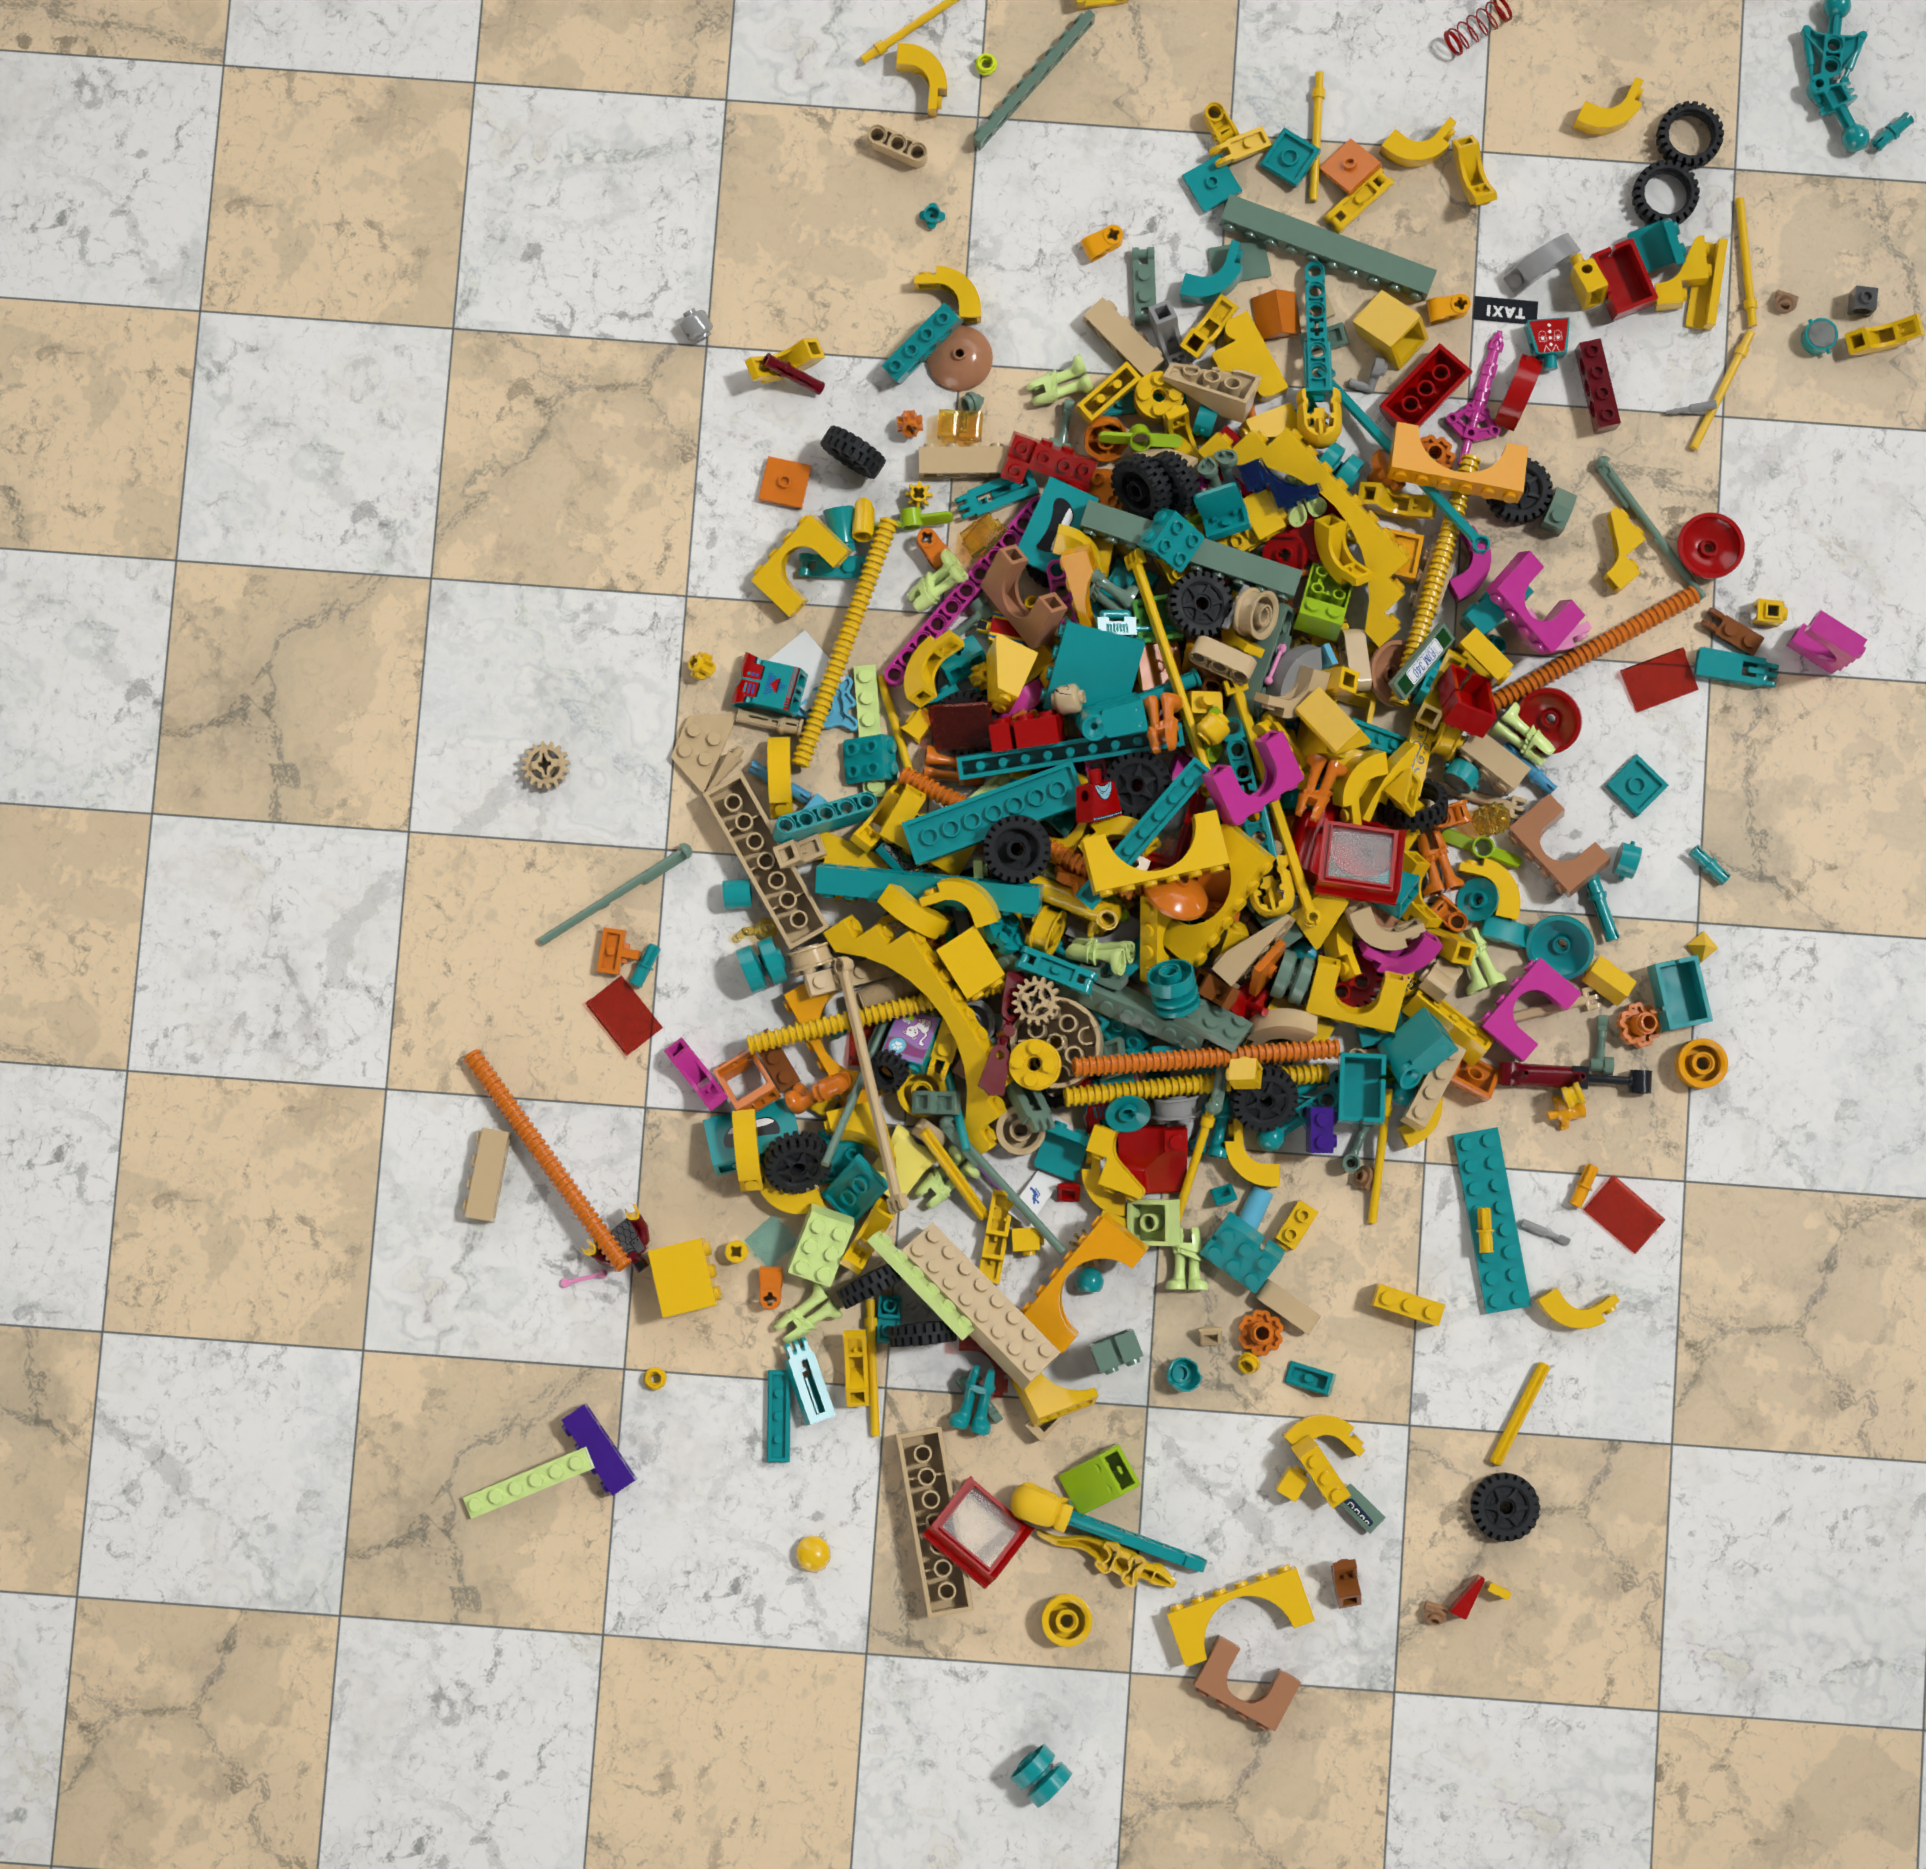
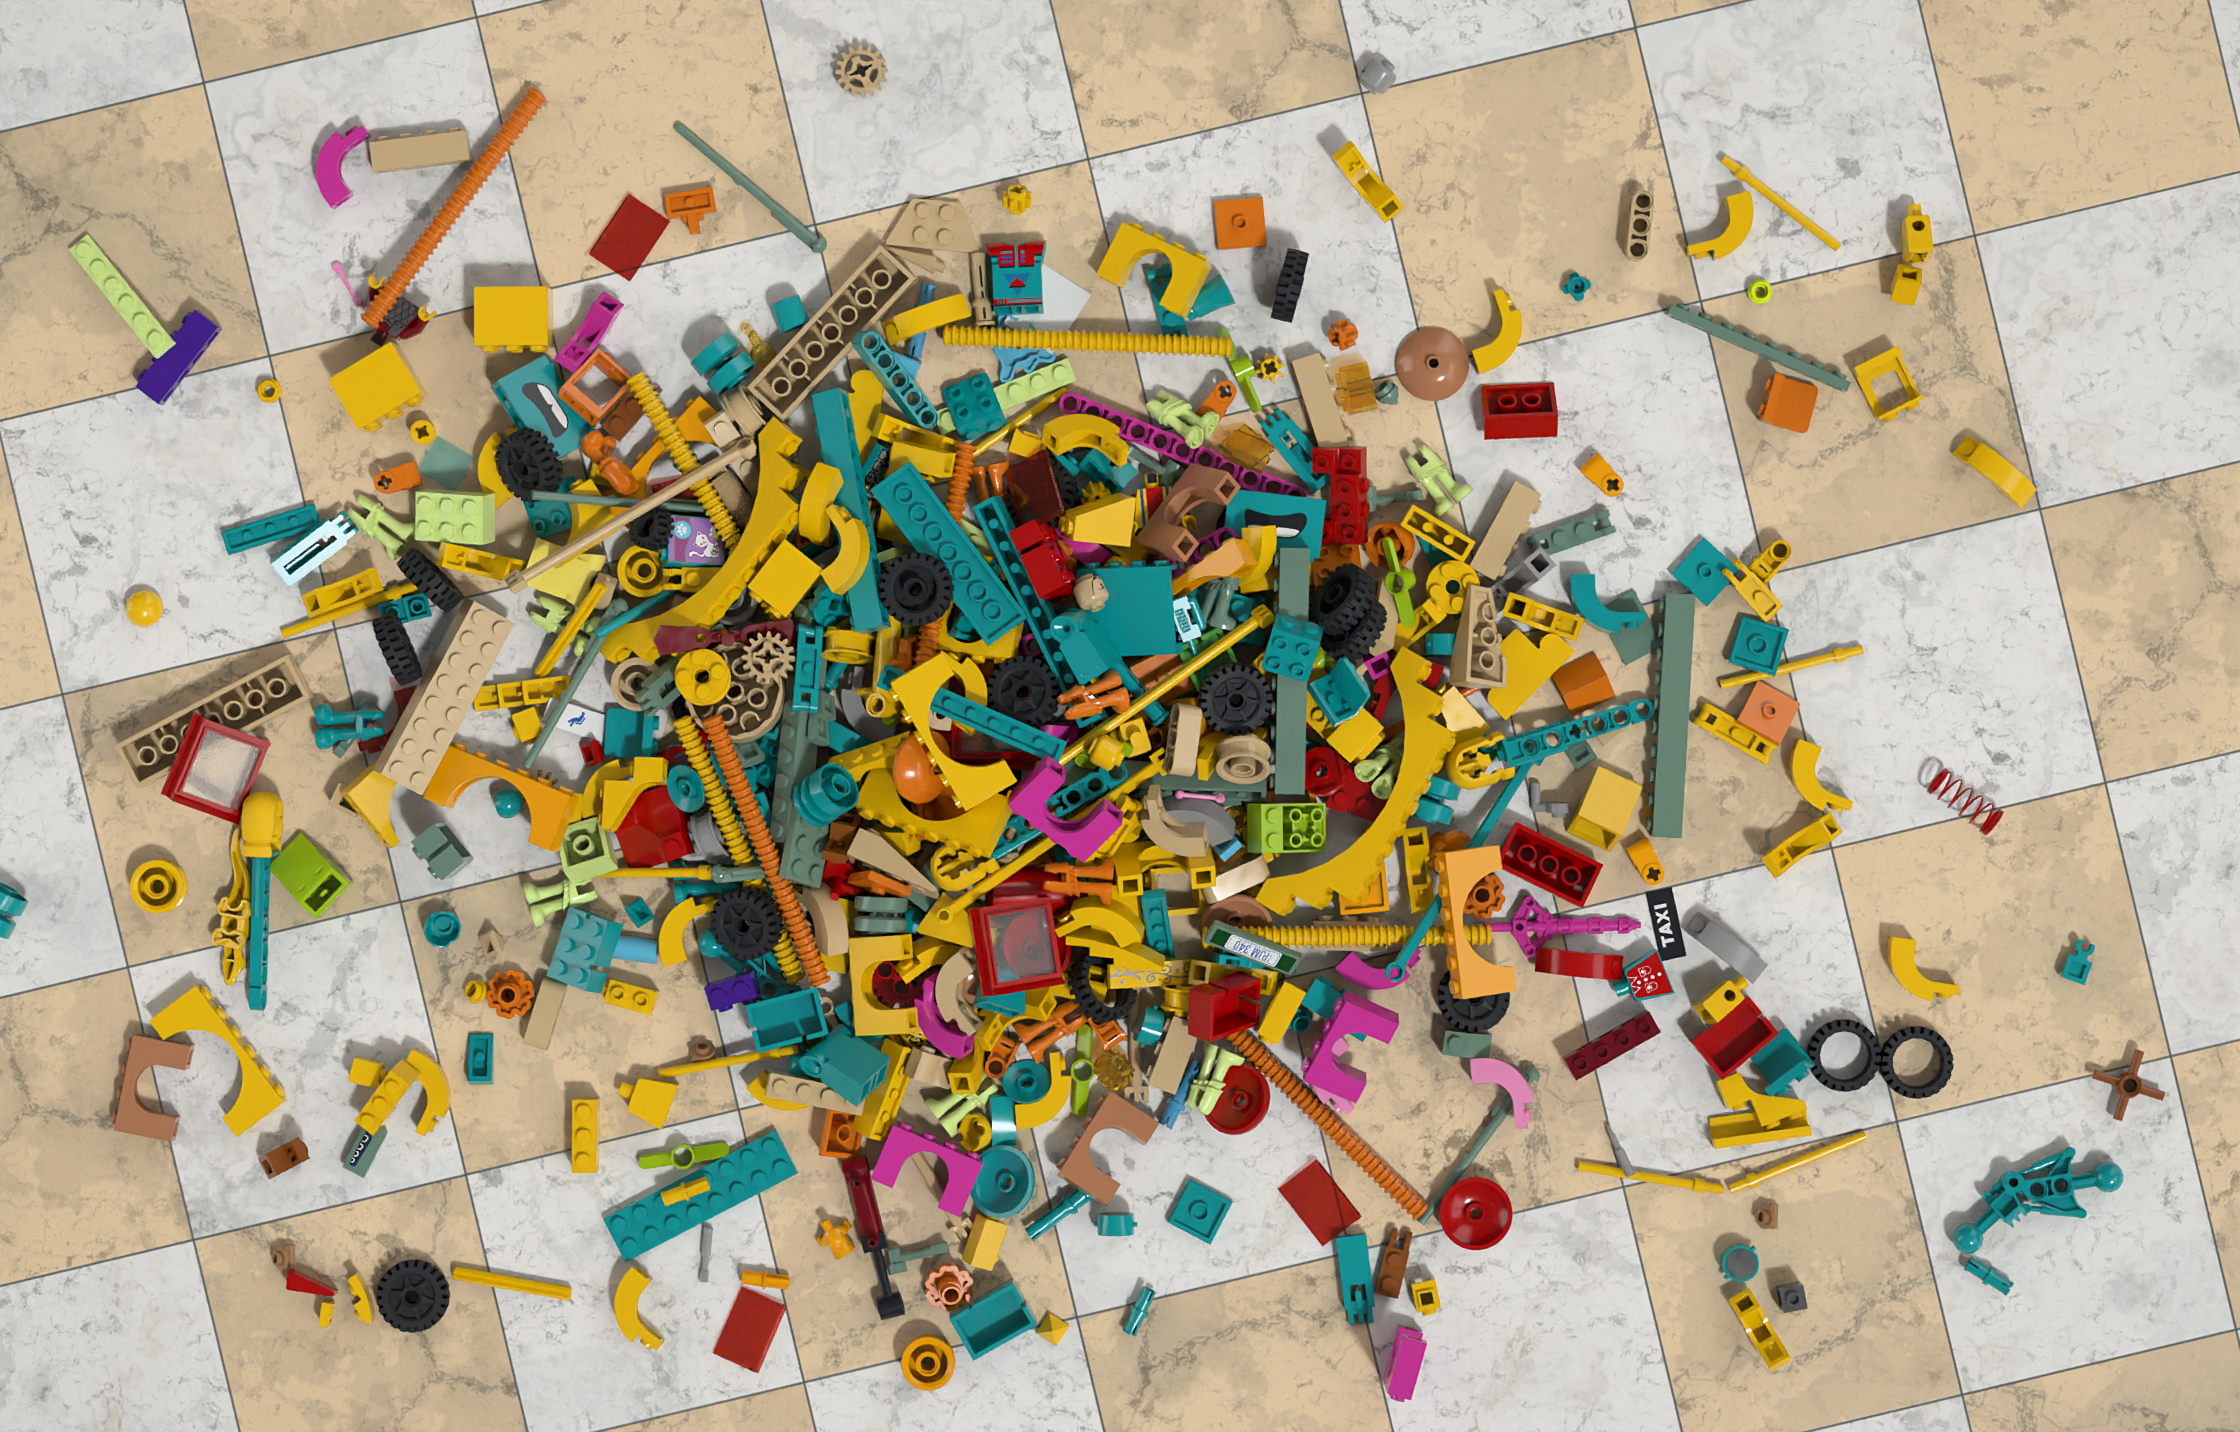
camera: 70 degrees right, 5 degrees up
teal axle [629,943,661,988] -> none
yellow arch [732,1109,763,1192] -> none
dark red pin [762,353,825,395] -> none
tan slope [773,833,828,869] -> none
teal tile [820,1154,888,1224] -> none
yellow arm [852,497,875,542] -> none
yellowish green plate [867,1231,975,1341] -> none
teal brick [881,303,964,384] -> none
sand green slope [912,1091,961,1115] -> none
yellowish green piece [1065,937,1136,976] -> none
red torso [1076,768,1122,823] -> none
sand green piece [1197,449,1242,495] -> none
light grey piece [1221,584,1250,629] -> none
yellow brick [1226,1056,1263,1089] -> none
clear blue arch [1238,457,1323,511] -> none
yellow slope [1294,686,1371,755] -> none
yellow arch [1314,513,1374,586] -> none
sand green brick [1341,1120,1374,1173] -> none
yellow slope [1384,768,1421,817] -> none
yellow wheel [1561,1081,1586,1109] -> none
yellow arch [1602,506,1646,594] -> none
none -> dark pink arch [316,125,371,210]
none -> yellow slope [348,1272,375,1325]
none -> yellow container [474,286,553,353]
none -> yellow torso [618,1077,679,1129]
none -> lime piece [638,1143,730,1169]
none -> yellow hair [957,1113,992,1152]
none -> bright pink arch [1470,1058,1536,1129]
none -> red slope [1481,382,1558,440]
none -> orange bracket [1758,373,1819,433]

